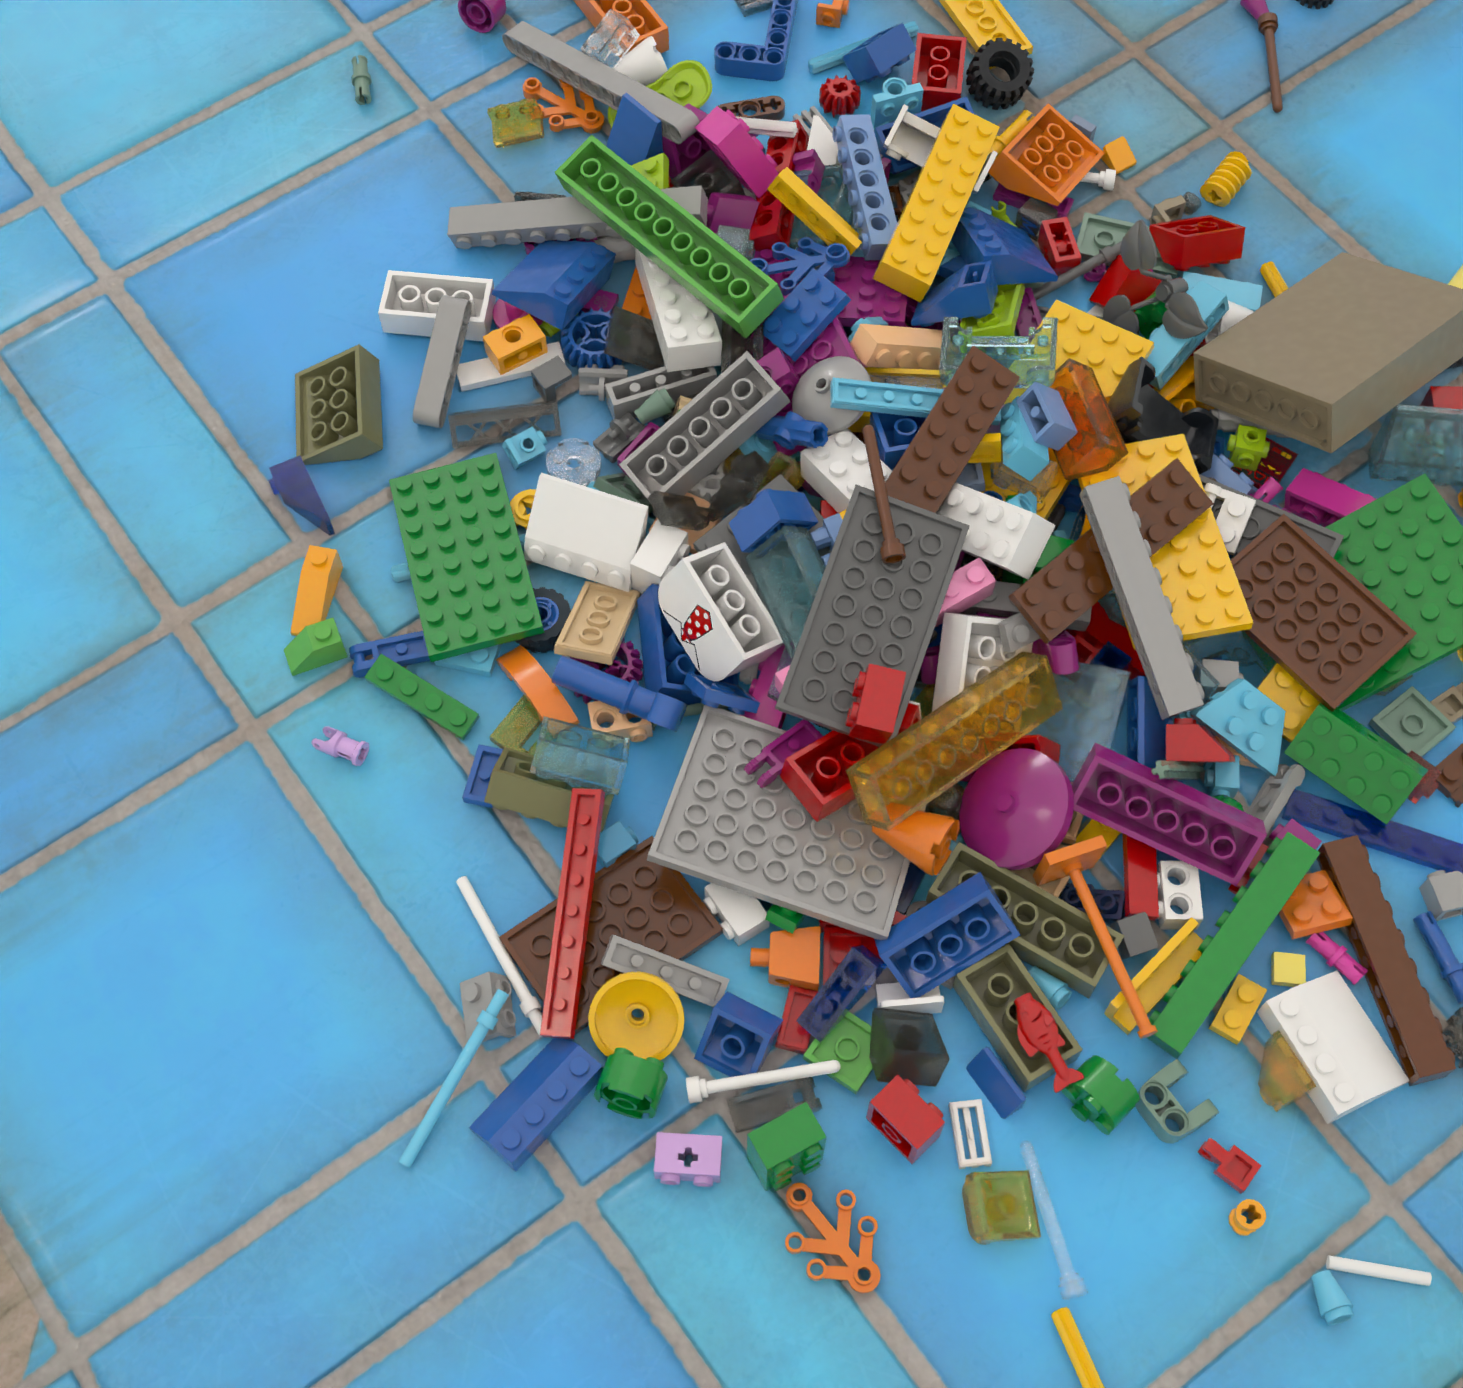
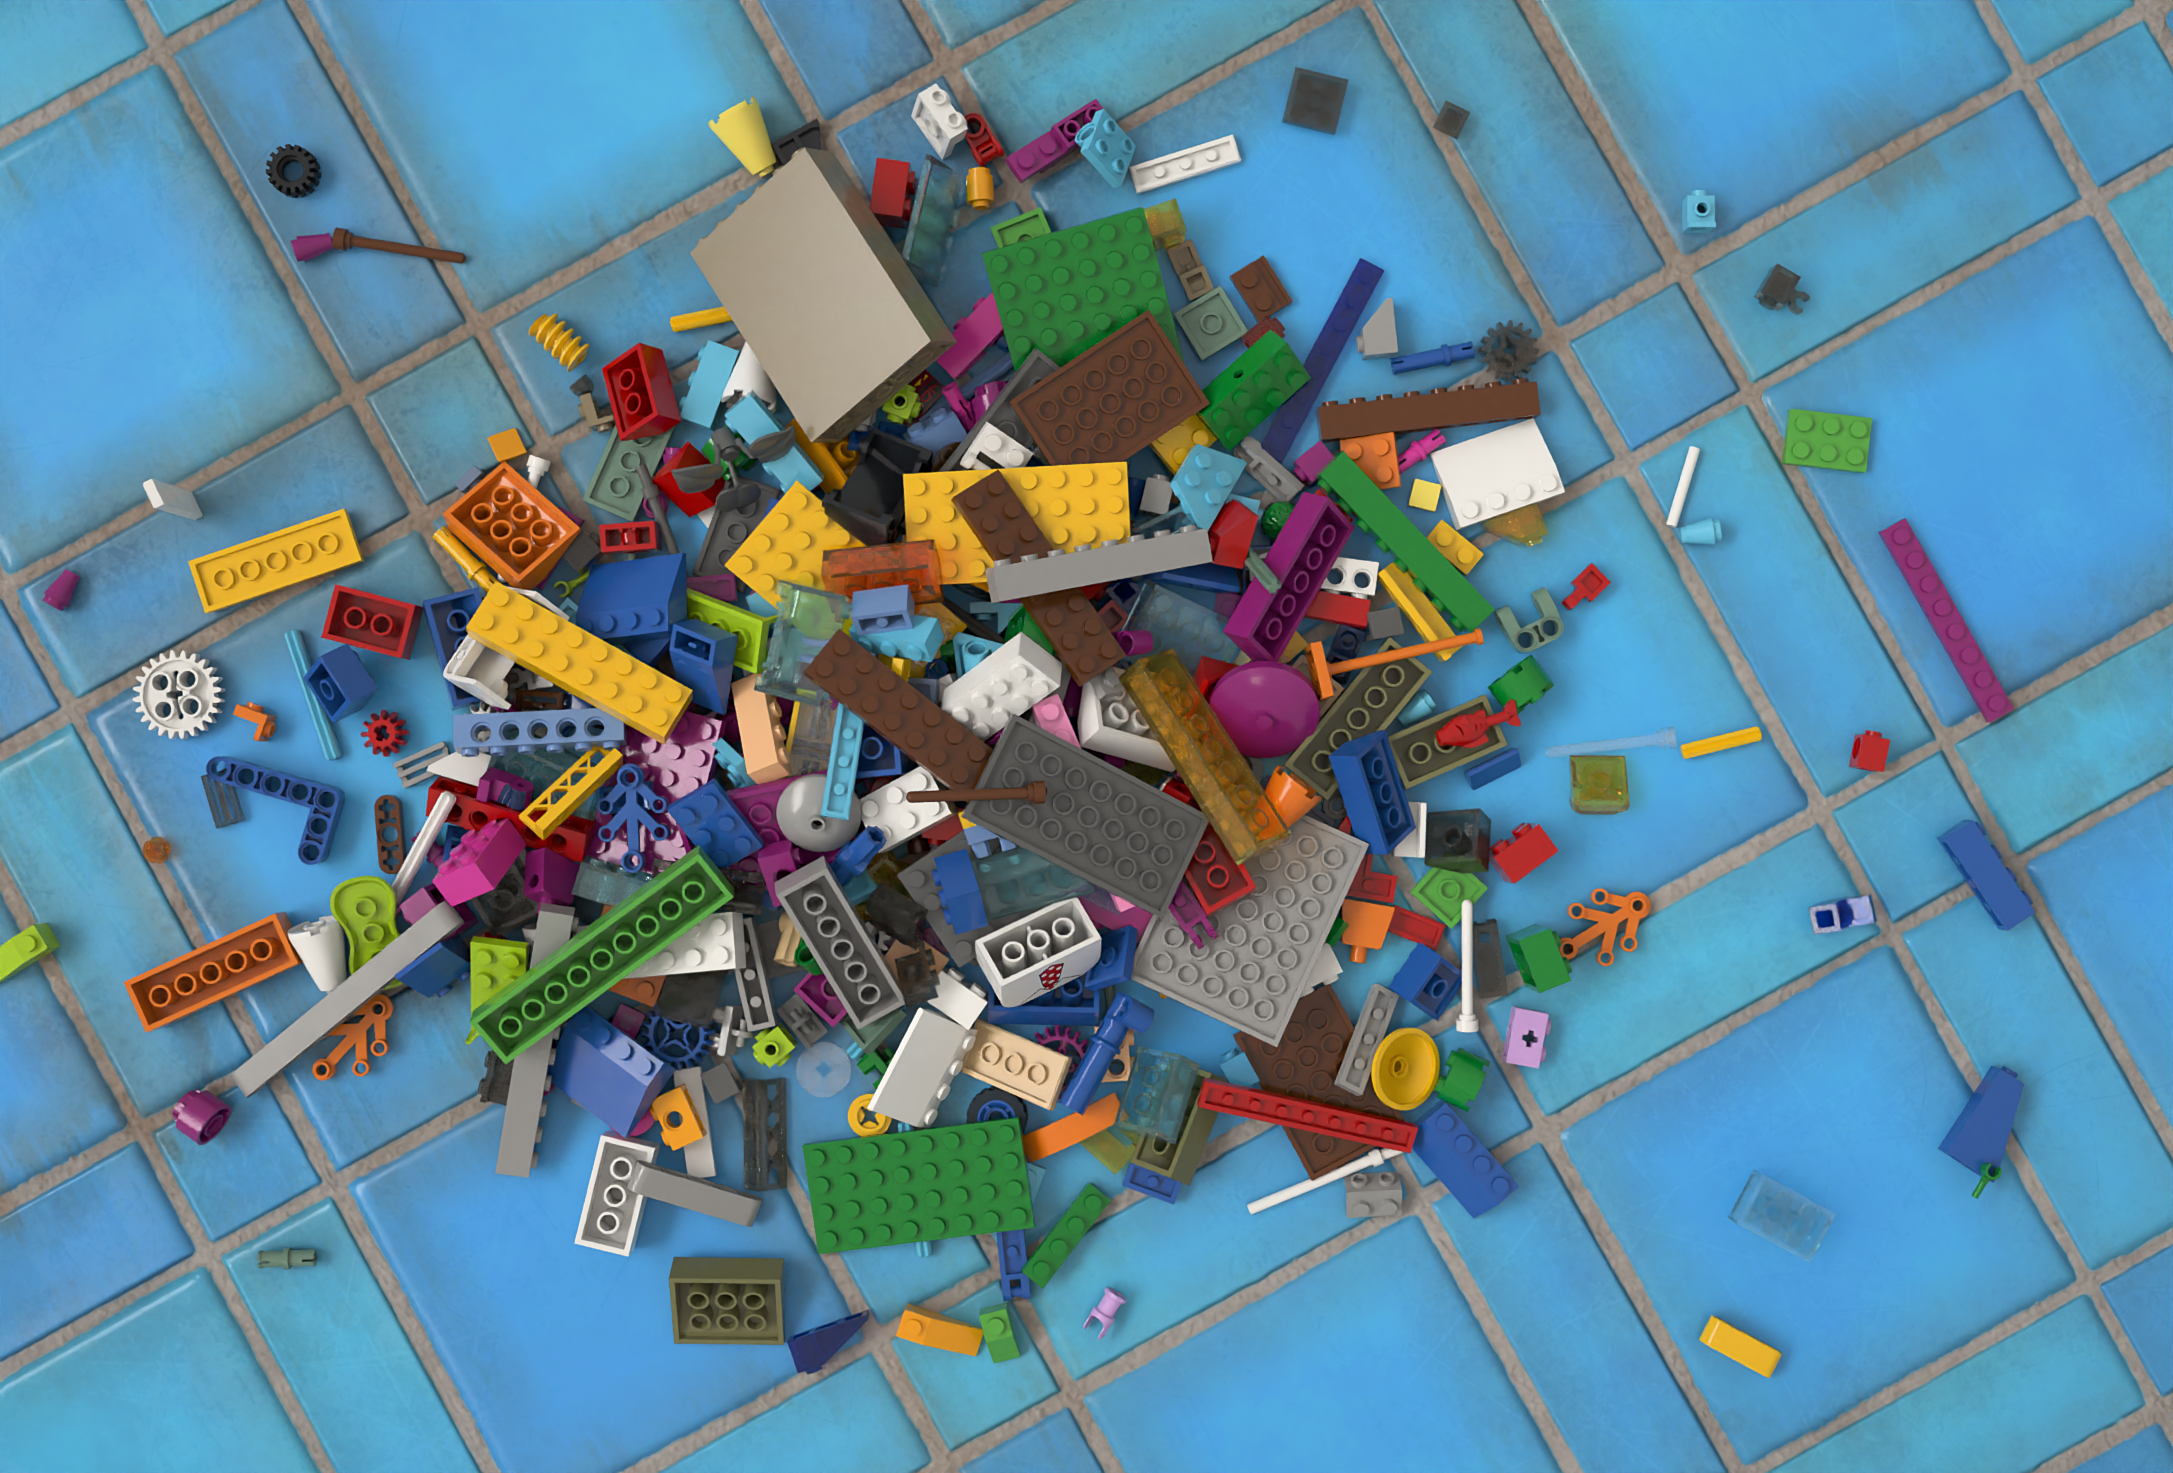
camera: 80 degrees left, 25 degrees up
medium azure bar [399,989,509,1168] -> none
clear yellow bracket [487,98,544,148] -> none
medium azure brick [502,426,547,470] -> none
clear brick [580,9,640,69] -> none
sand green cone [634,387,676,425] -> none
clear blue slope [796,945,887,1042] -> none
red brick [845,663,906,745] -> none
medium azure plate [871,77,924,129] -> none
white tile [948,1099,992,1169] -> none
black tyre [966,38,1034,110] -> none
light orange bush [1228,1199,1266,1236] -> none
none -> lime brick [752,1022,798,1068]

